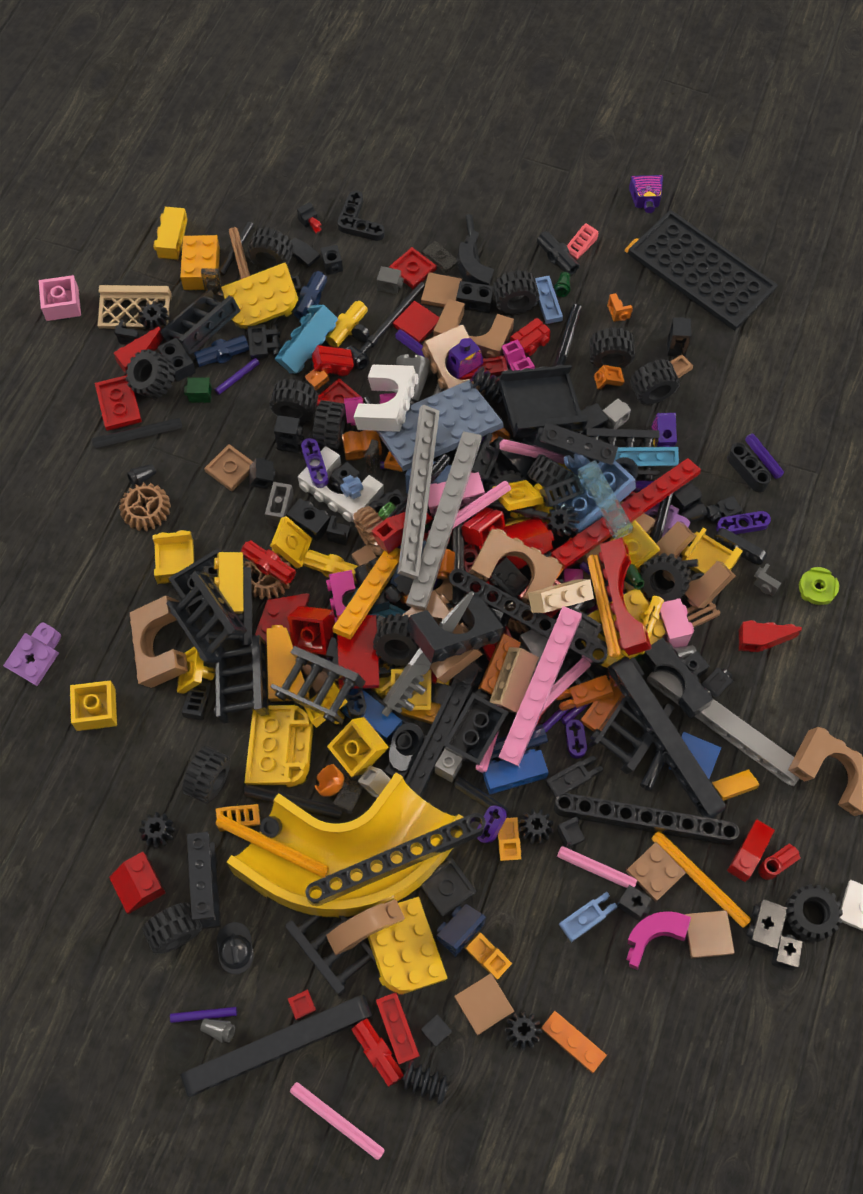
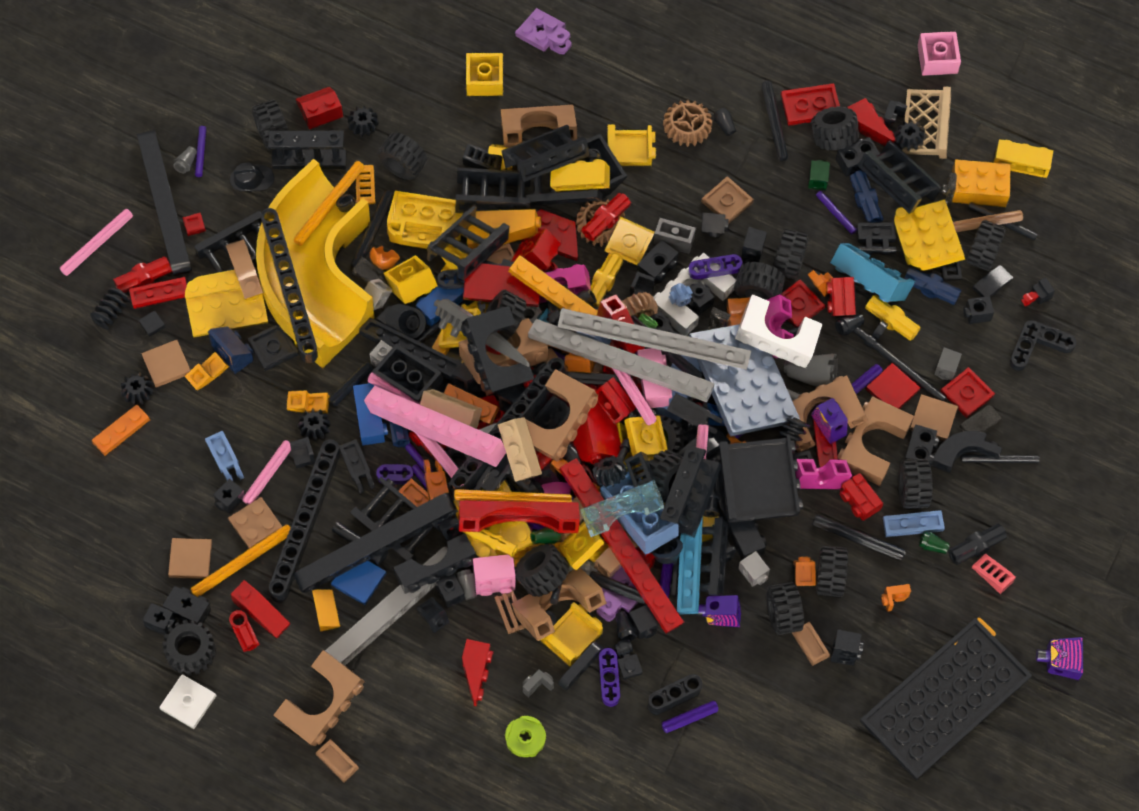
camera: 95 degrees right, 0 degrees up
dark purple beam [477,805,507,843] -> none
dark pink arch [627,912,691,970] -> none

